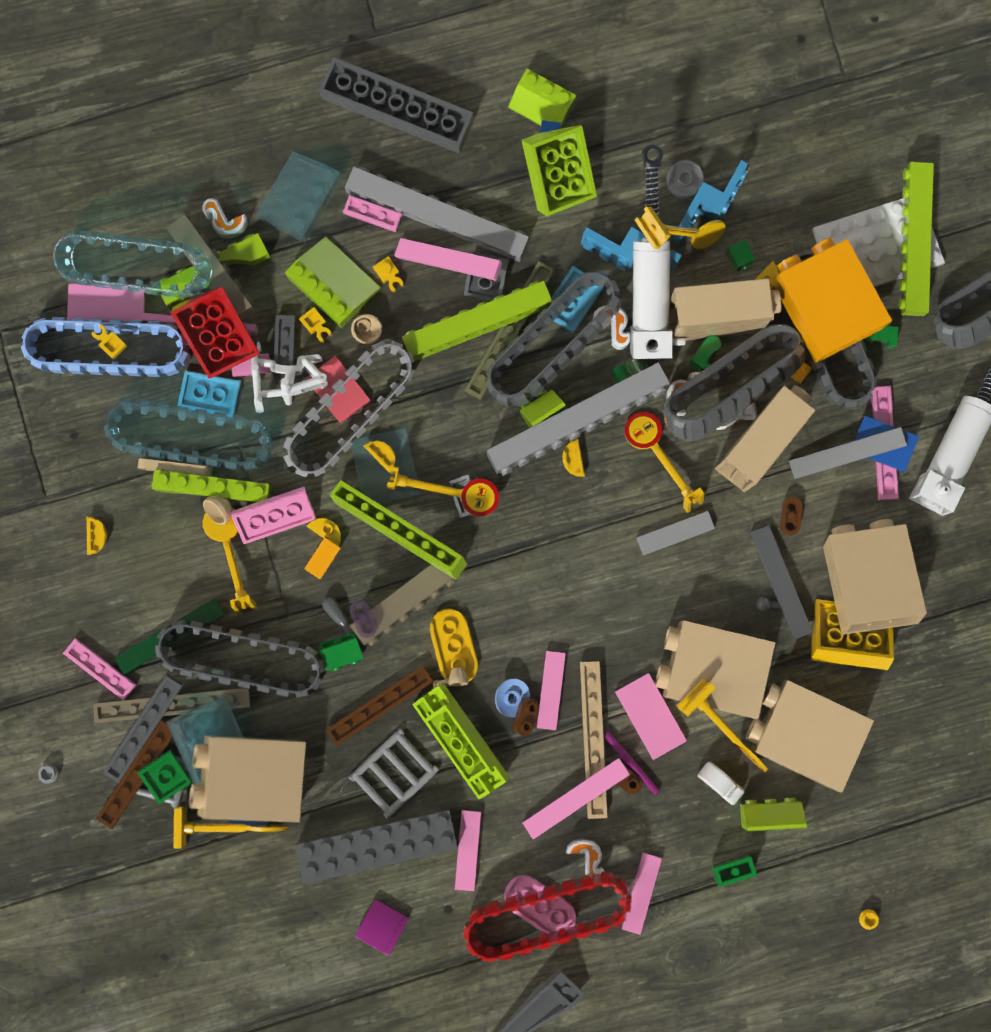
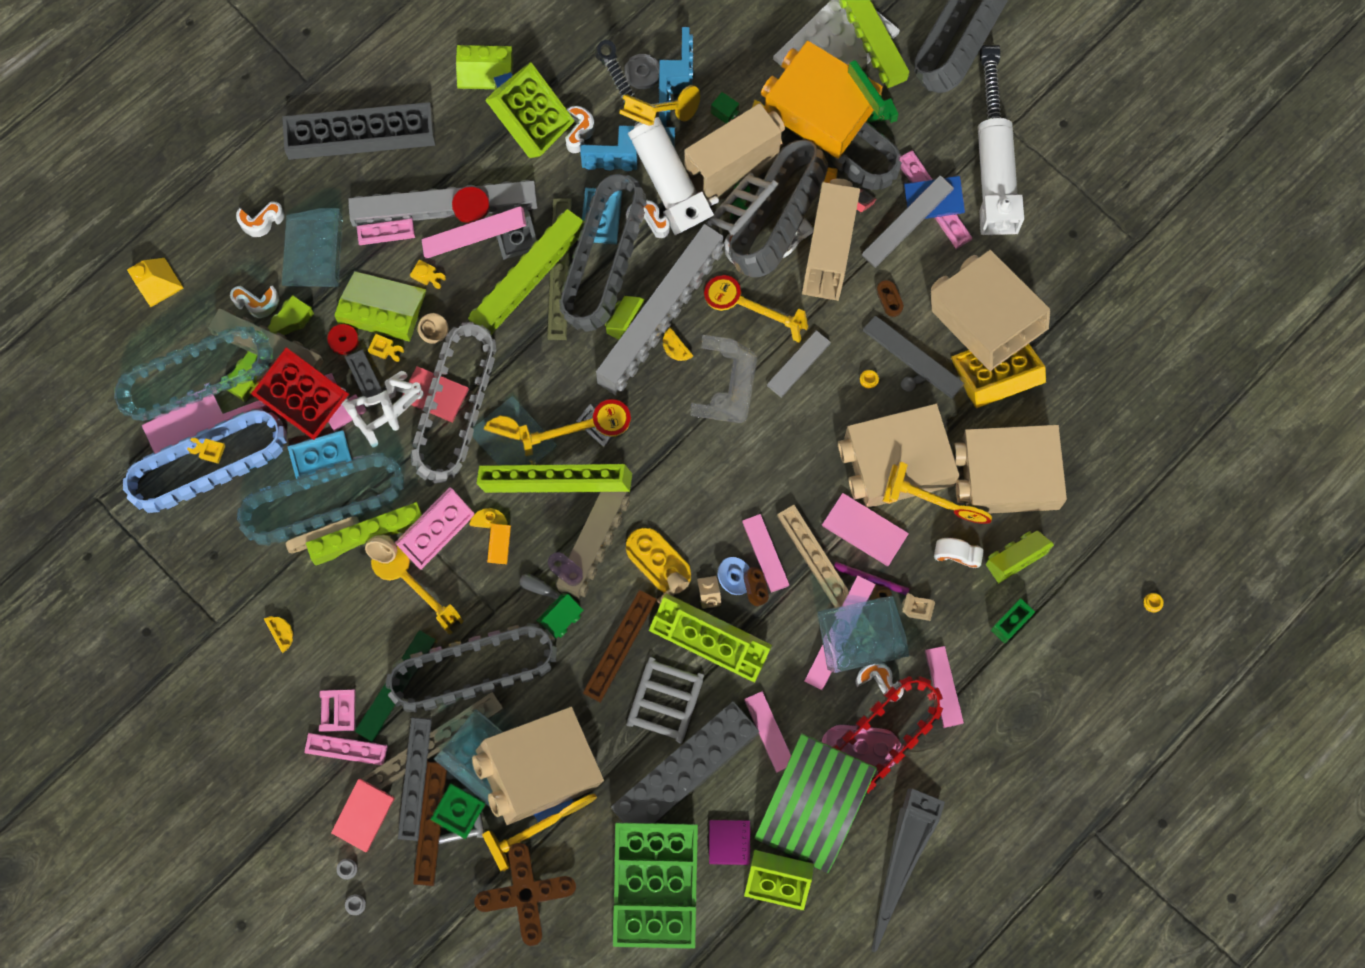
camera: 25 degrees left, 10 degrees down
green leg [611,359,649,383] -> none
none -> yellow slope [127,258,184,307]
none -> white animal [236,202,285,237]
none -> bright pink plate [319,690,356,732]
none -> red piece [327,324,359,355]
none -> coral tile [331,779,395,852]
none -> light grey plate [345,894,366,915]
none -> red tile [452,187,490,224]
none -> reddish brown piece [474,843,576,946]
none -> white animal [565,106,595,153]
none -> bright green slope [613,822,698,948]
none -> clear windscreen [690,335,757,423]
none -> tan bracket [697,576,721,609]
none -> light grey bar [706,172,778,236]
none -> lime slope [744,850,814,910]
none -> slope [754,733,877,873]
none -> clear light blue slope [818,596,909,673]
none -> green tile [848,60,886,116]
none -> tile [857,189,877,212]
none -> yellow plate [860,370,879,389]
none -> tan bracket [902,593,935,621]

